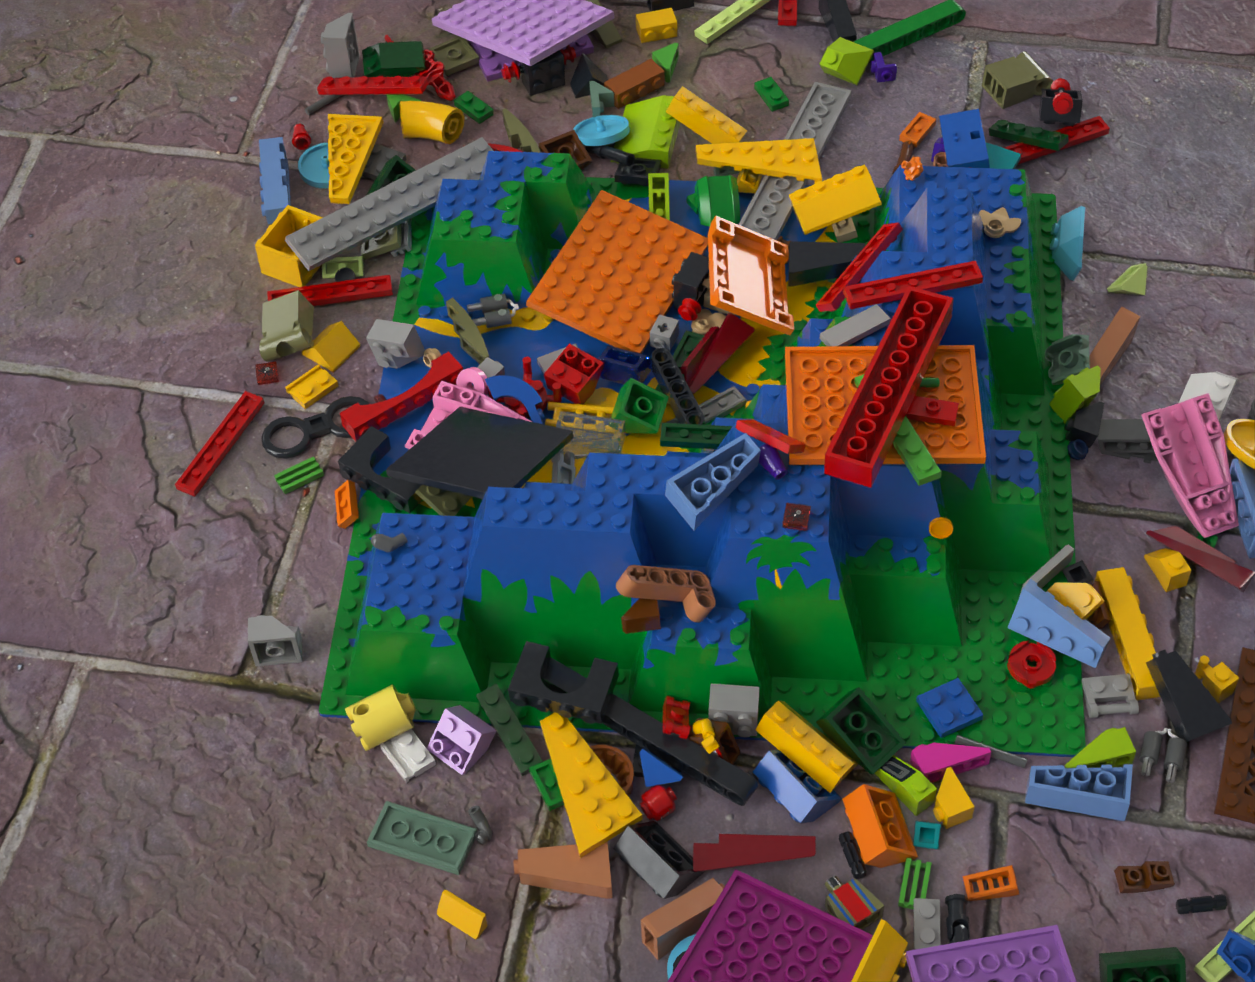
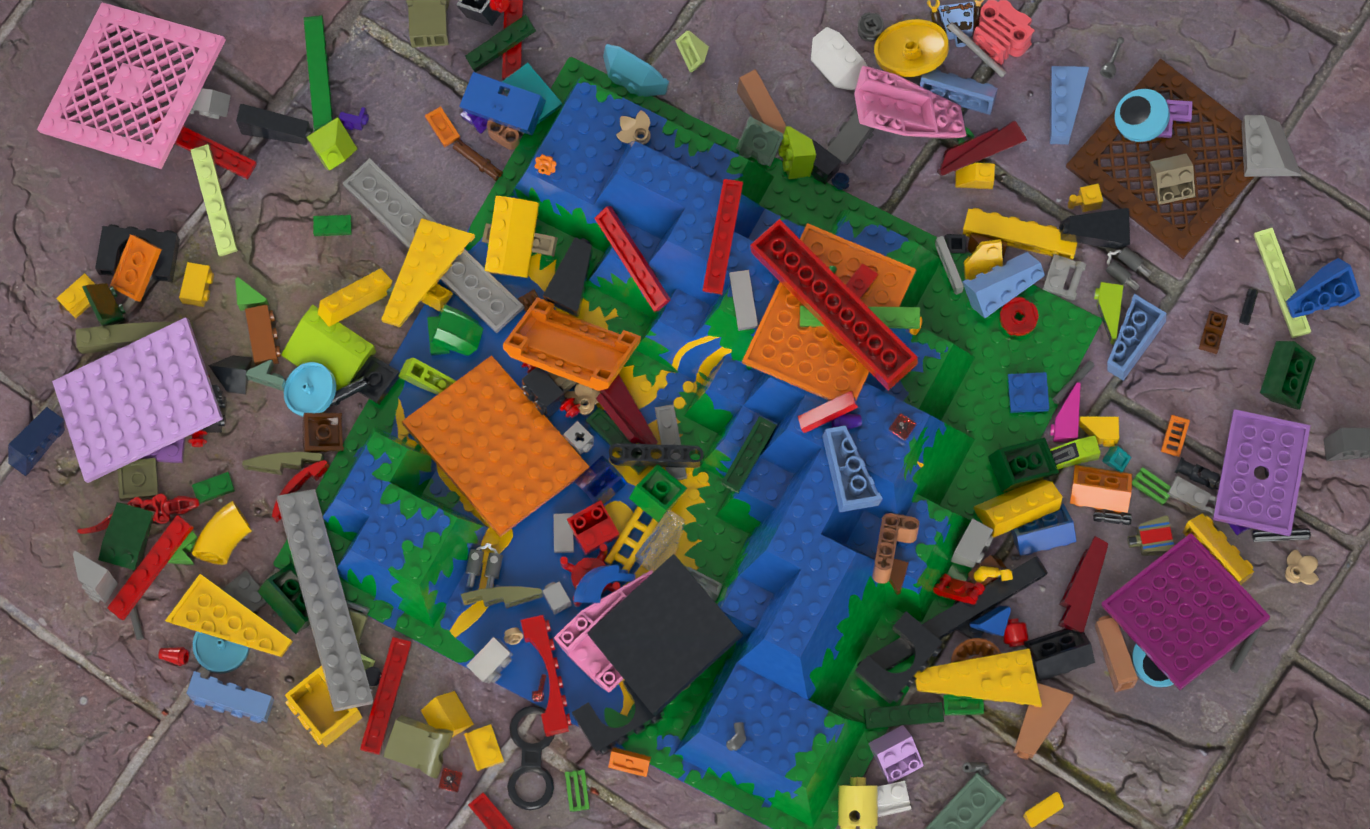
camera: 65 degrees left, 20 degrees up
bright pink piece [456,367,488,396] -> none

